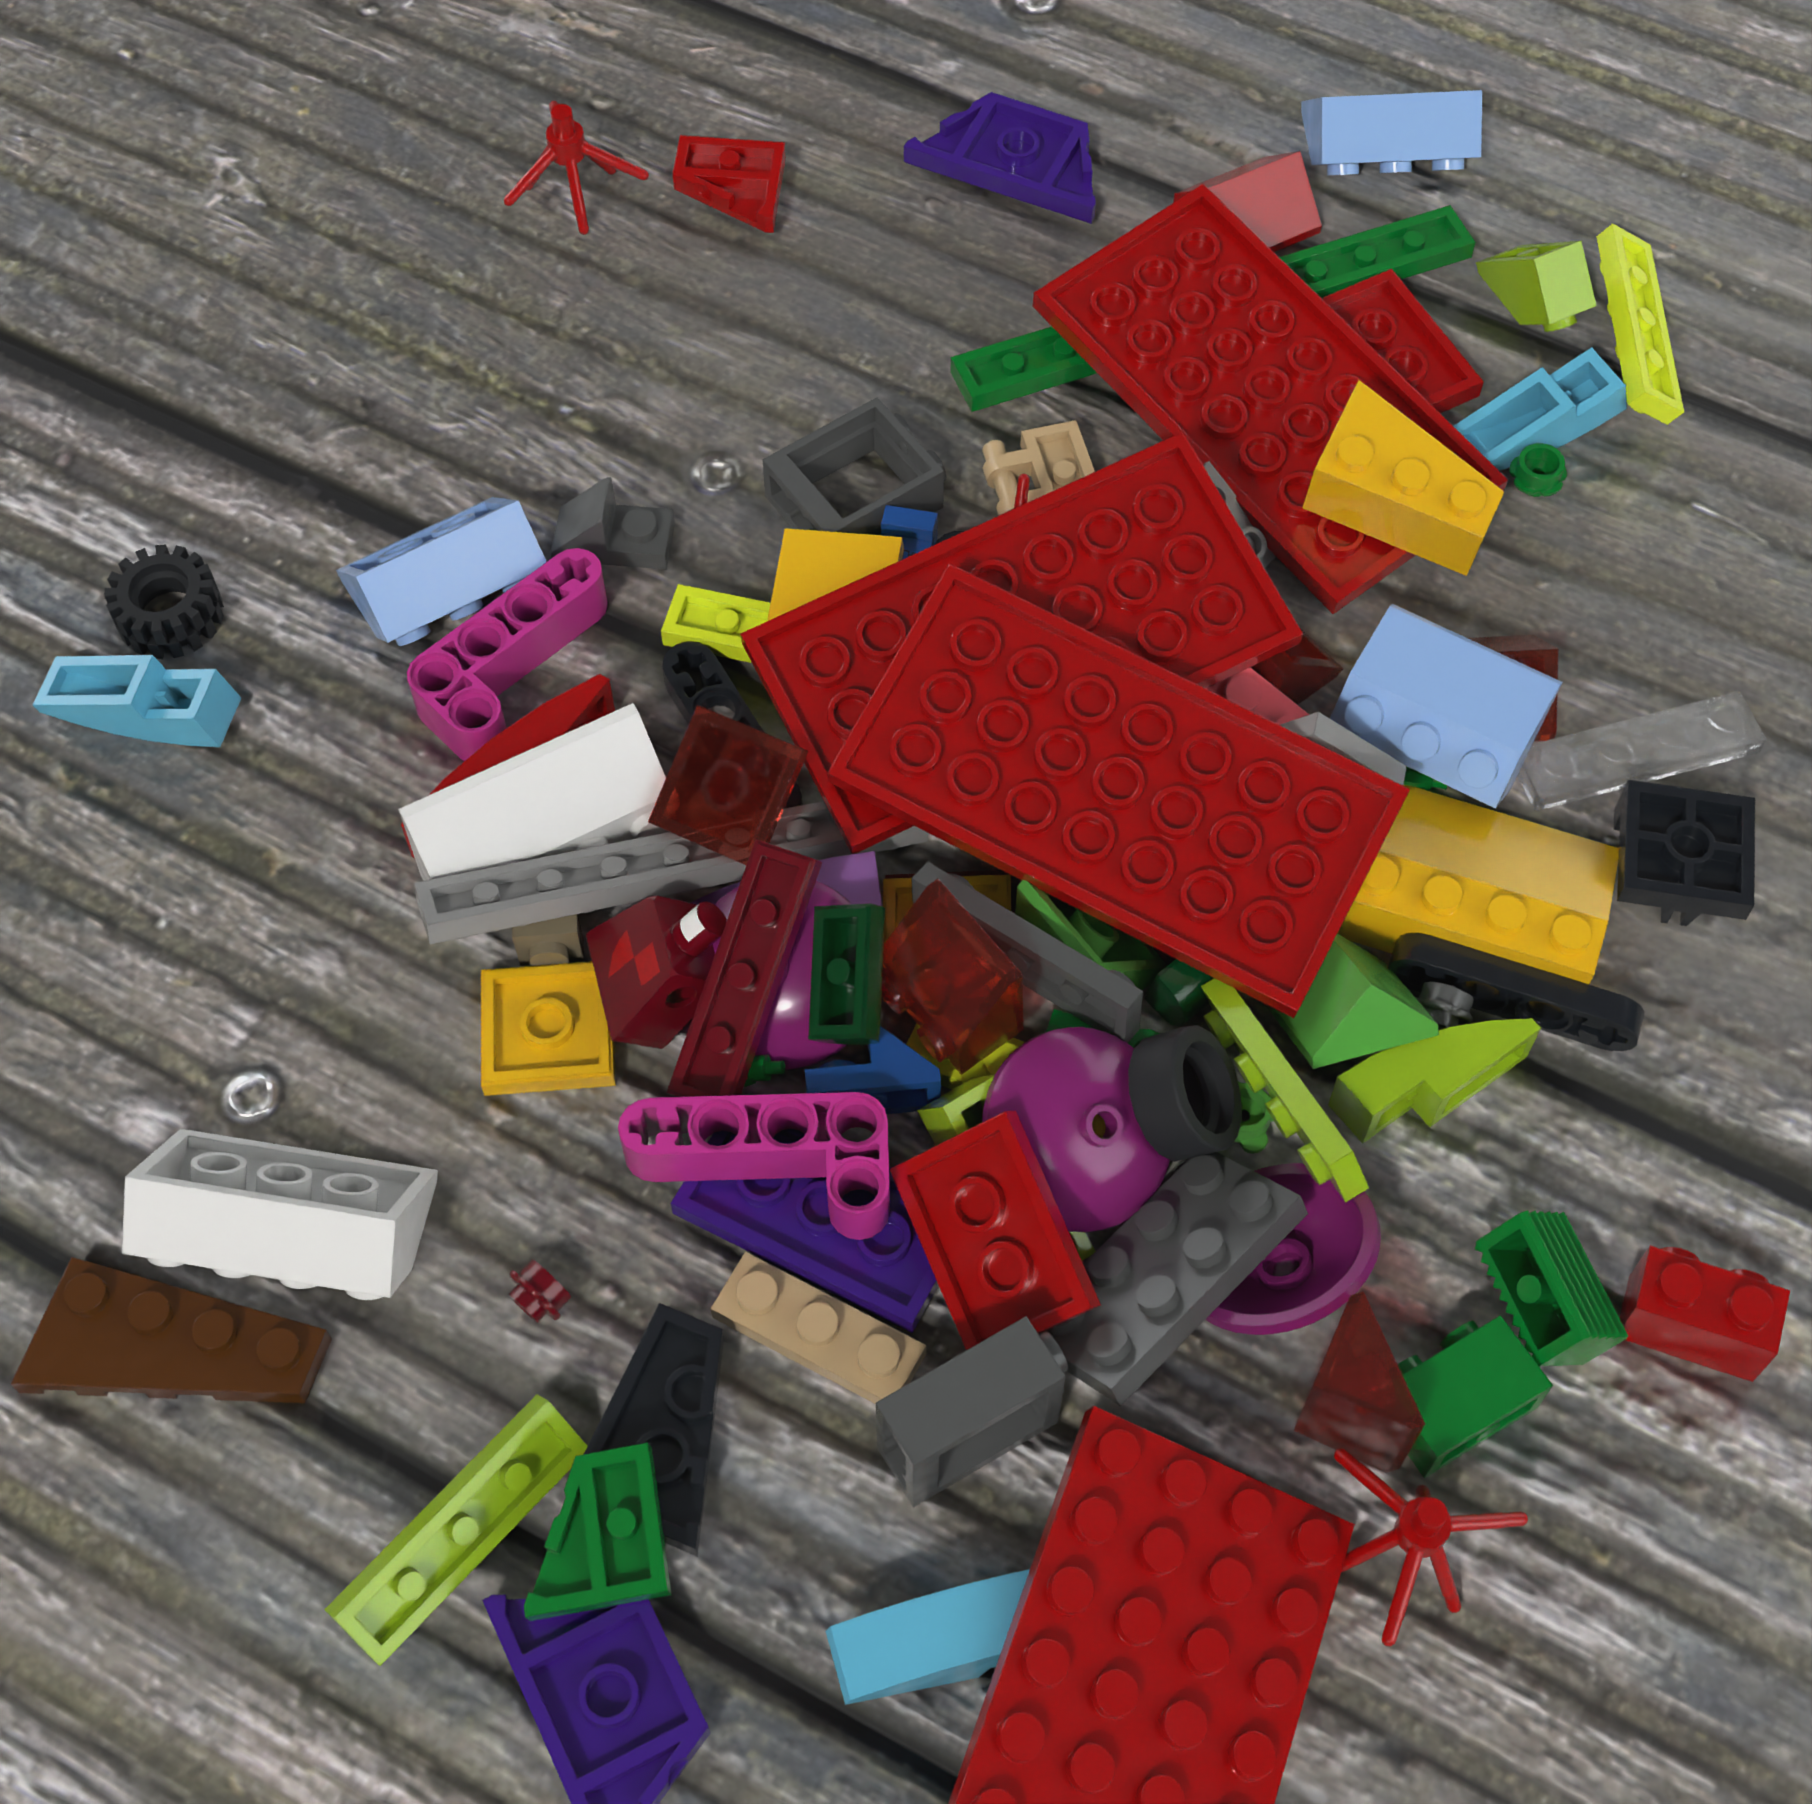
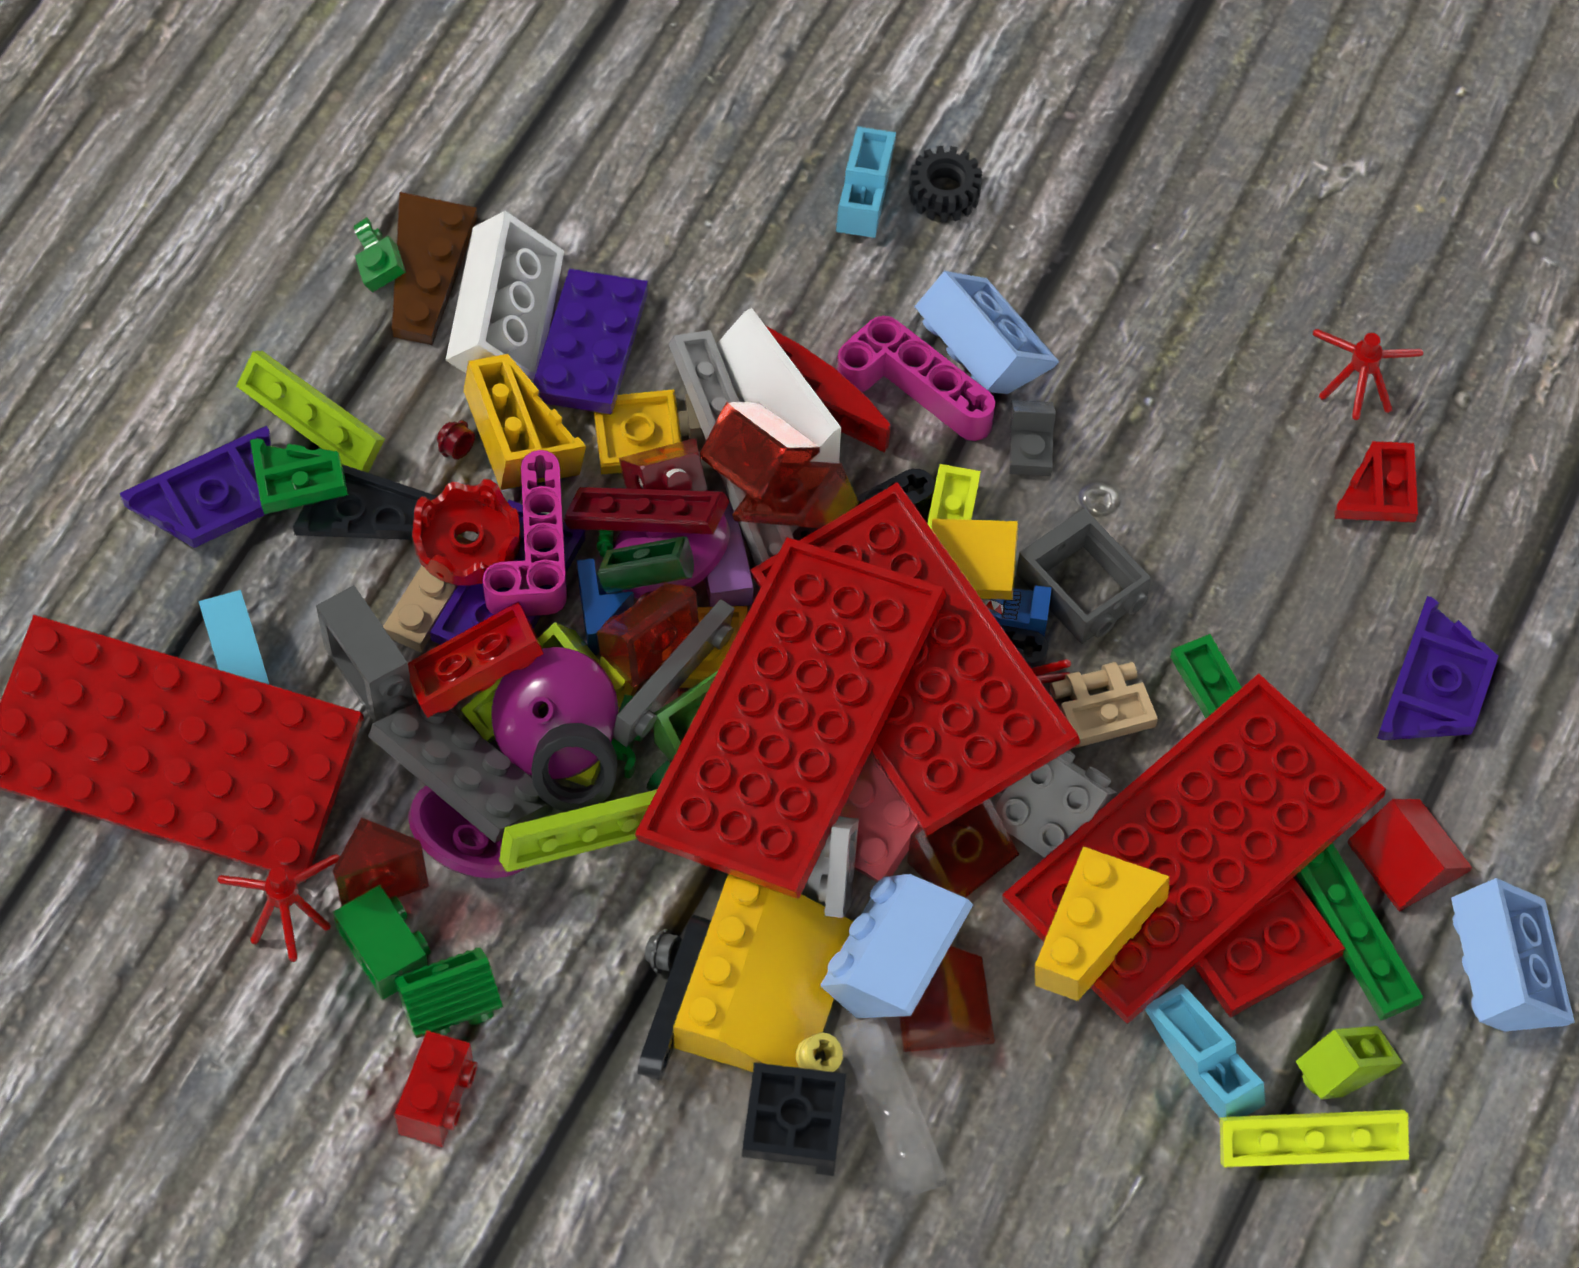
camera: 85 degrees right, 0 degrees up
bright green slope [1265,933,1439,1069] -> none
lime slope [1328,1018,1541,1144] -> none
green plate [1509,443,1567,497] -> none
none -> green plate [354,217,406,293]
none -> red plate [412,479,521,586]
none -> yellow wedge [463,354,586,490]
none -> dark purple plate [533,269,648,415]
none -> clear red slope [700,402,820,504]
none -> light yellow bush [796,1032,843,1072]

